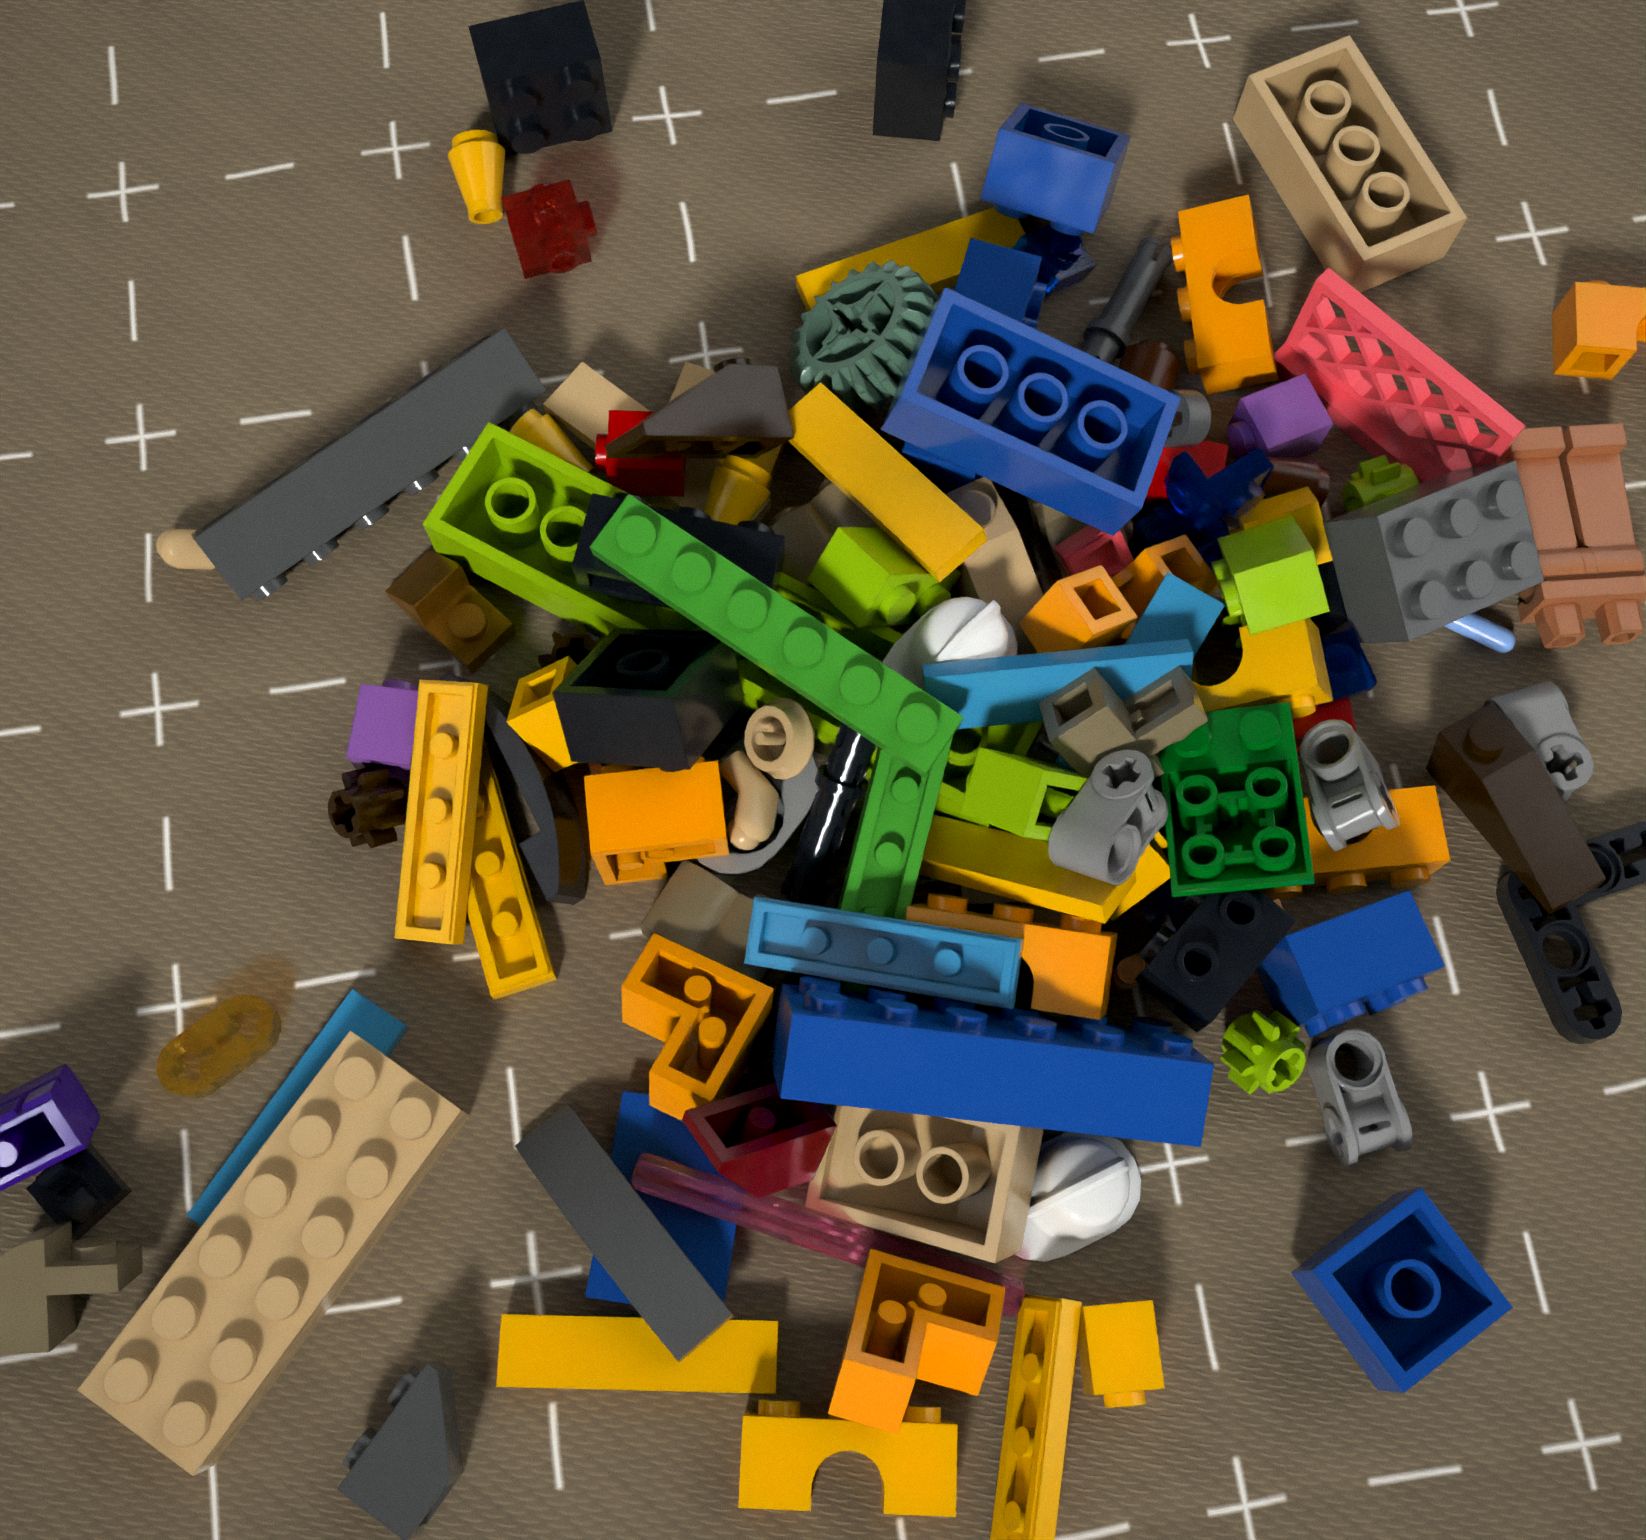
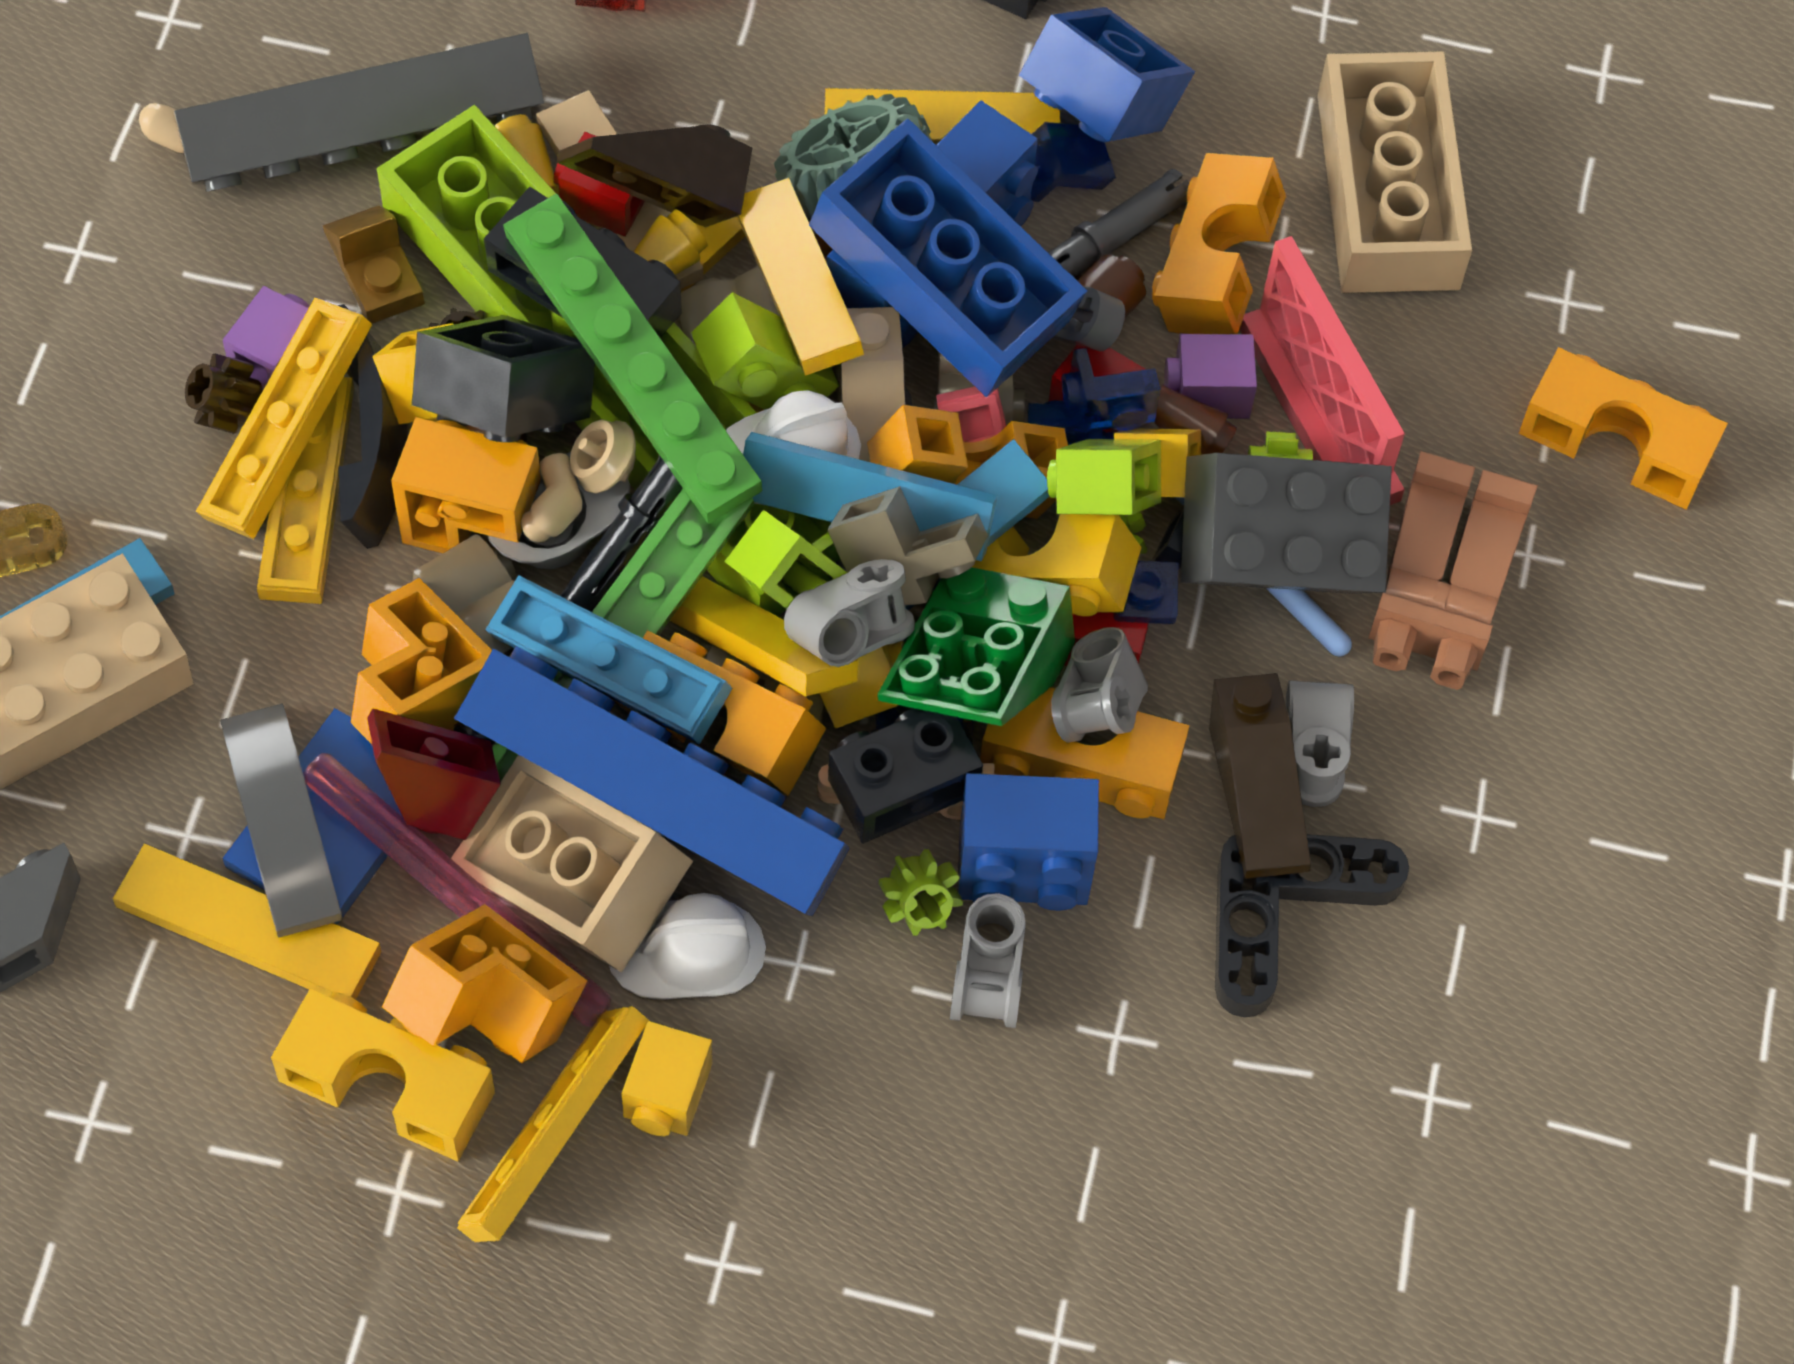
camera: 20 degrees right, 10 degrees down
blue brick [1291,1187,1513,1393] -> none

